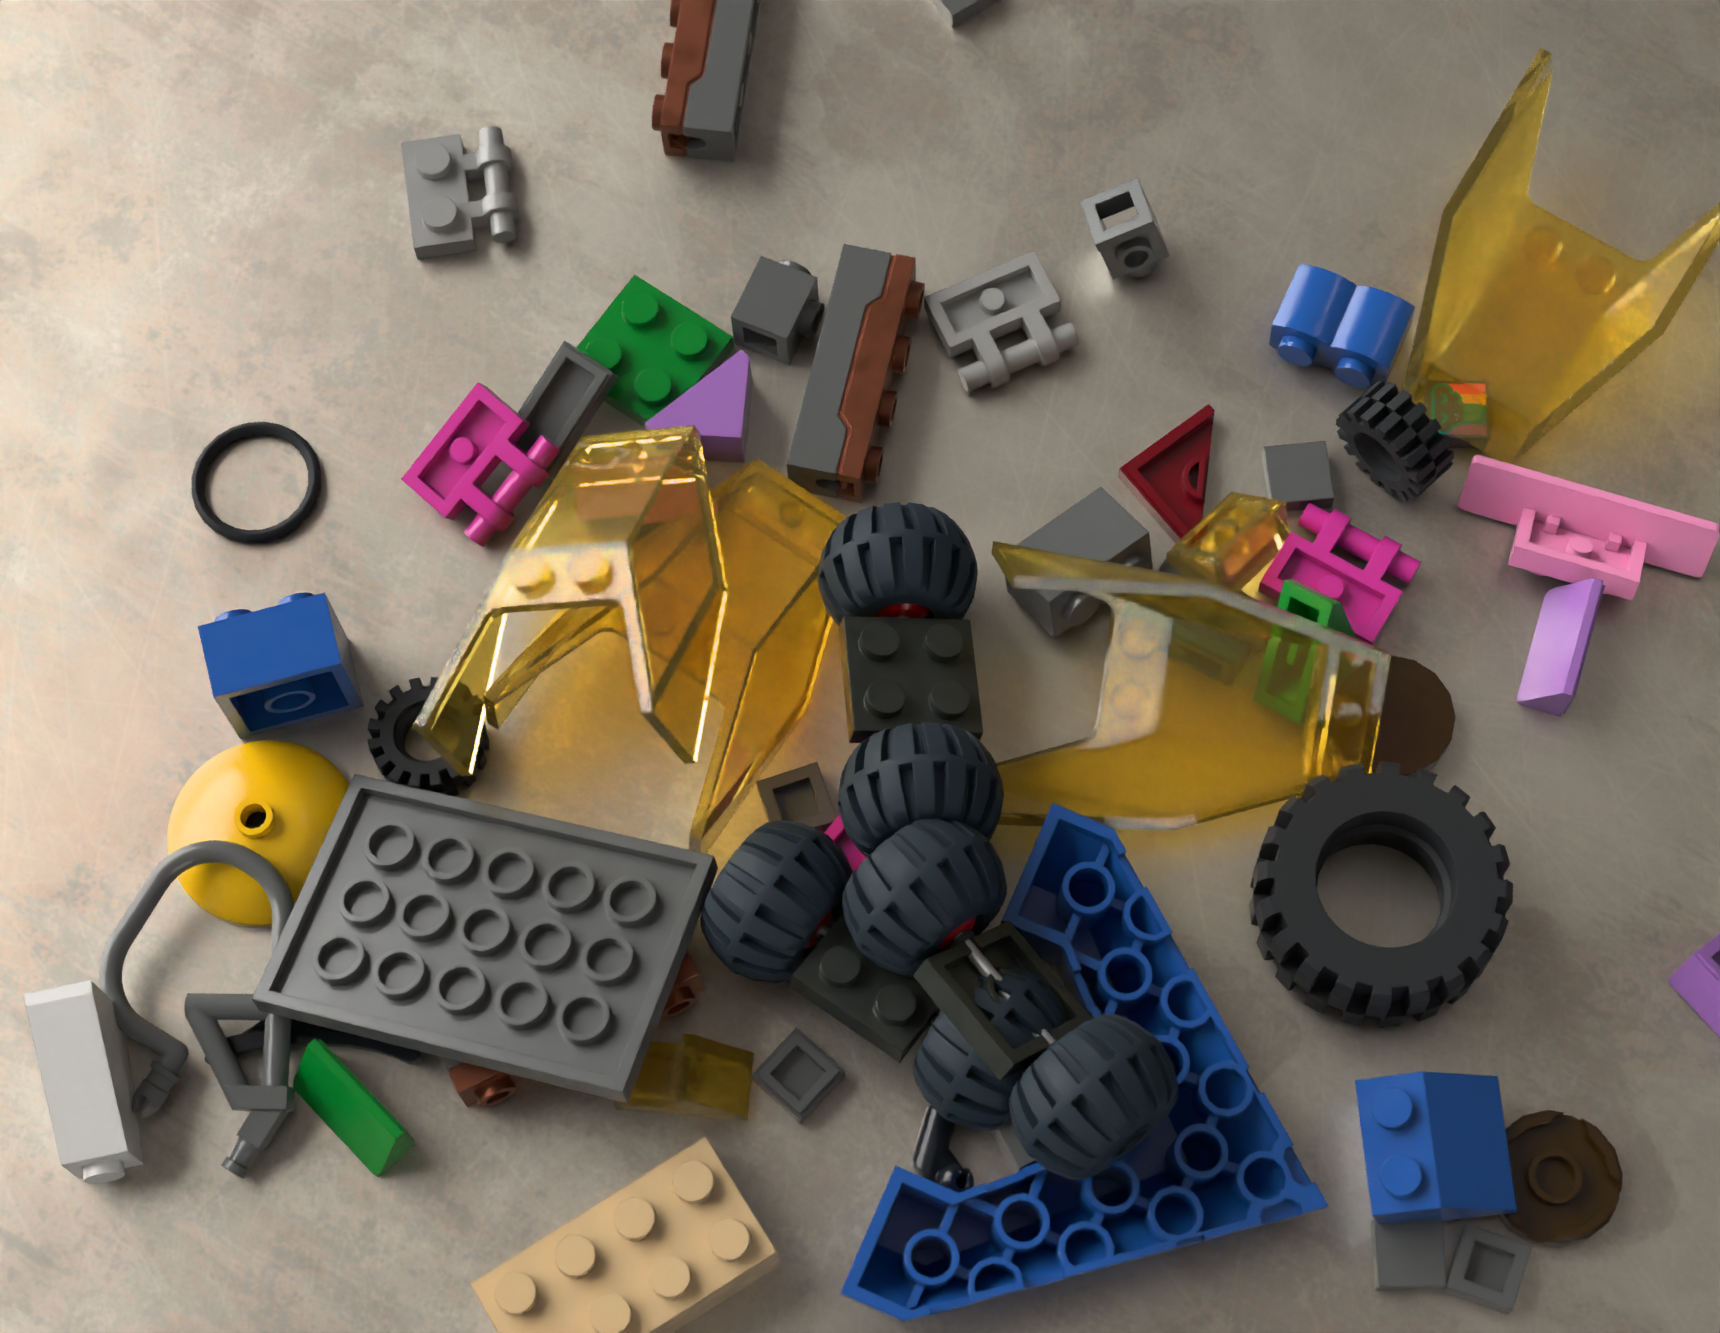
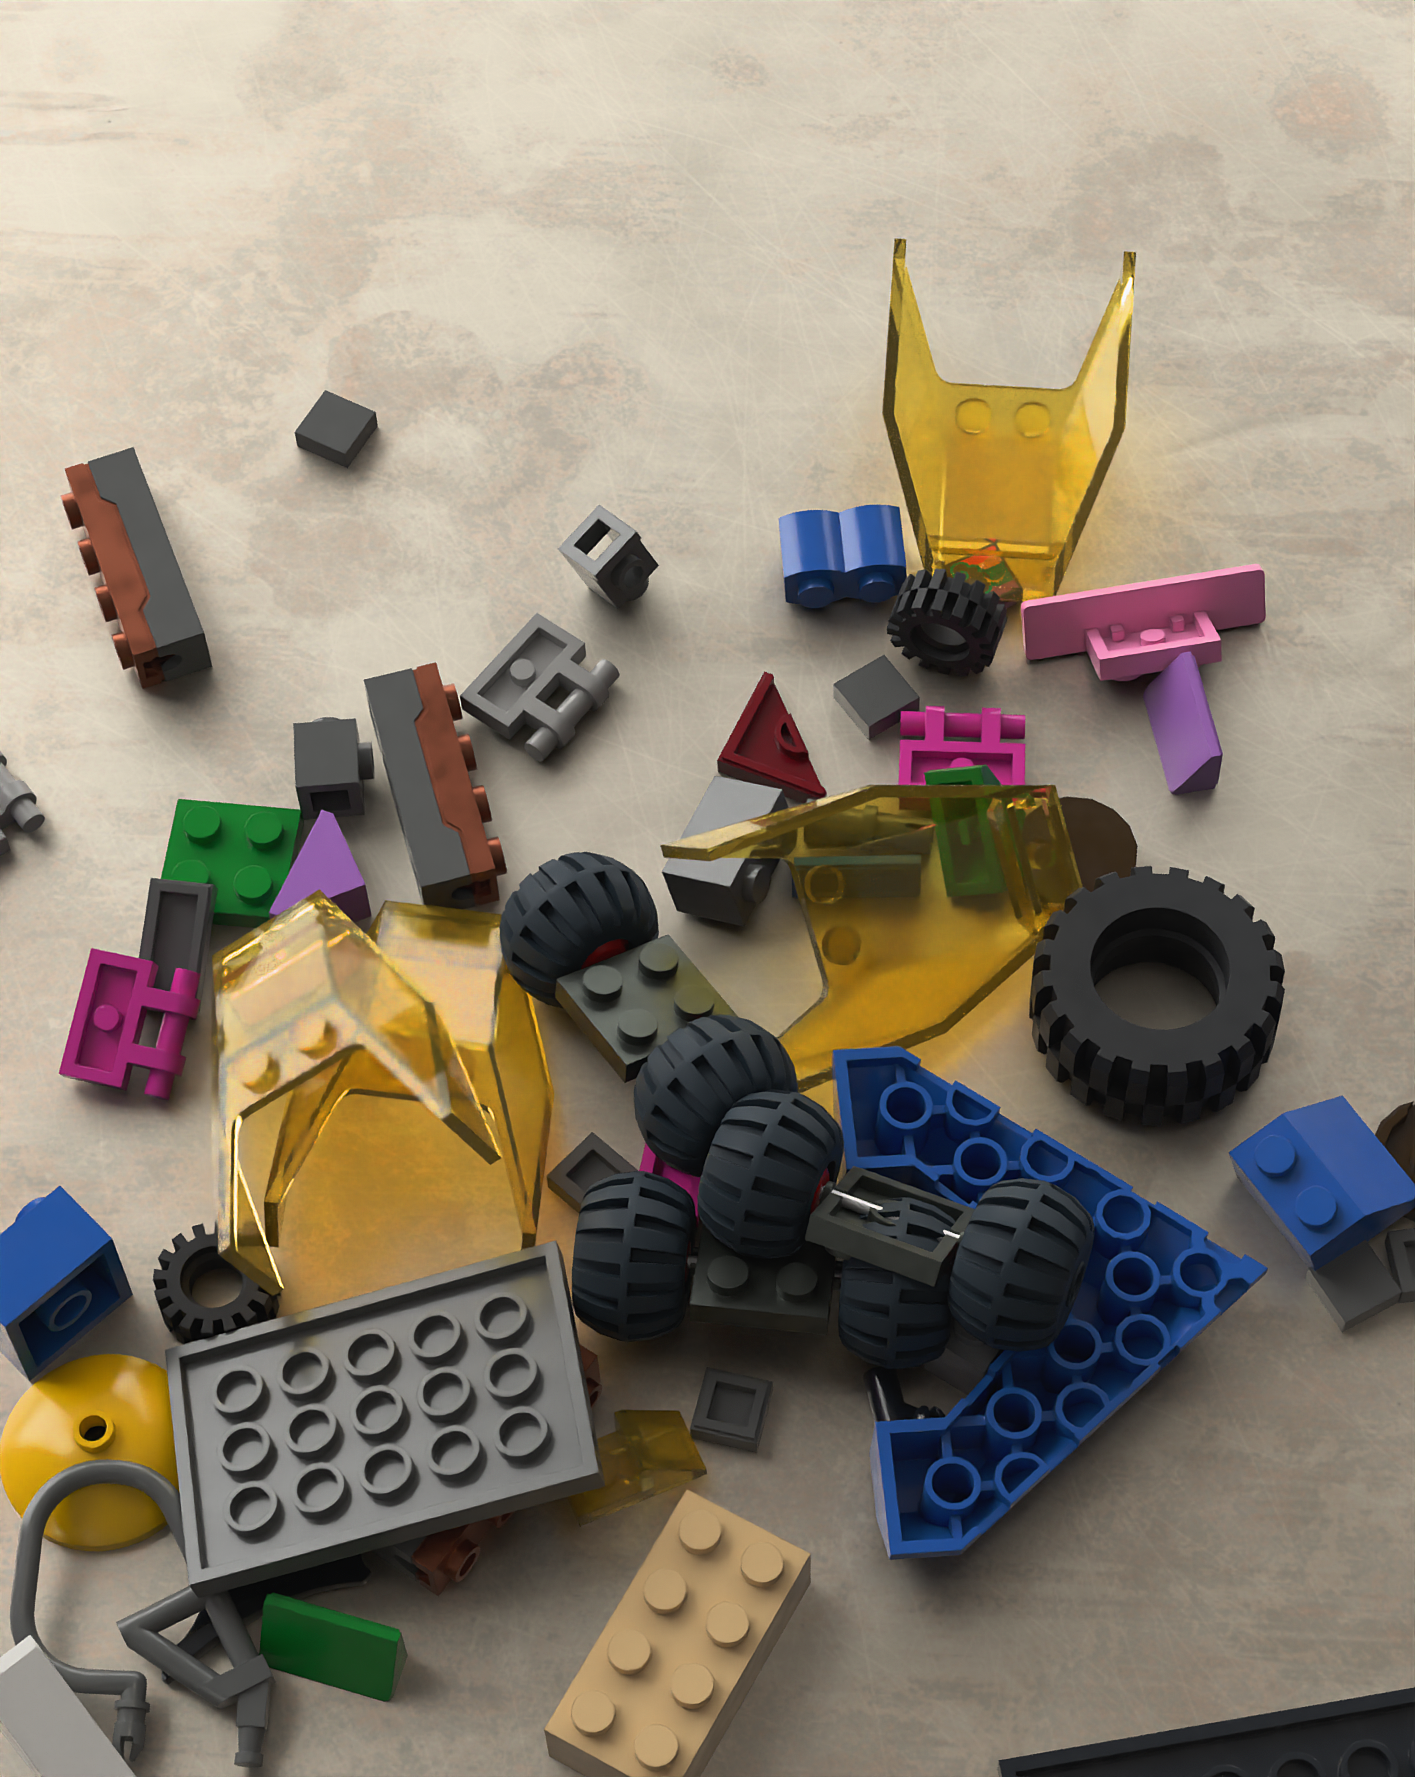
camera: 30 degrees left, 10 degrees down
clear yellow slope [1166,492,1289,602] -> none

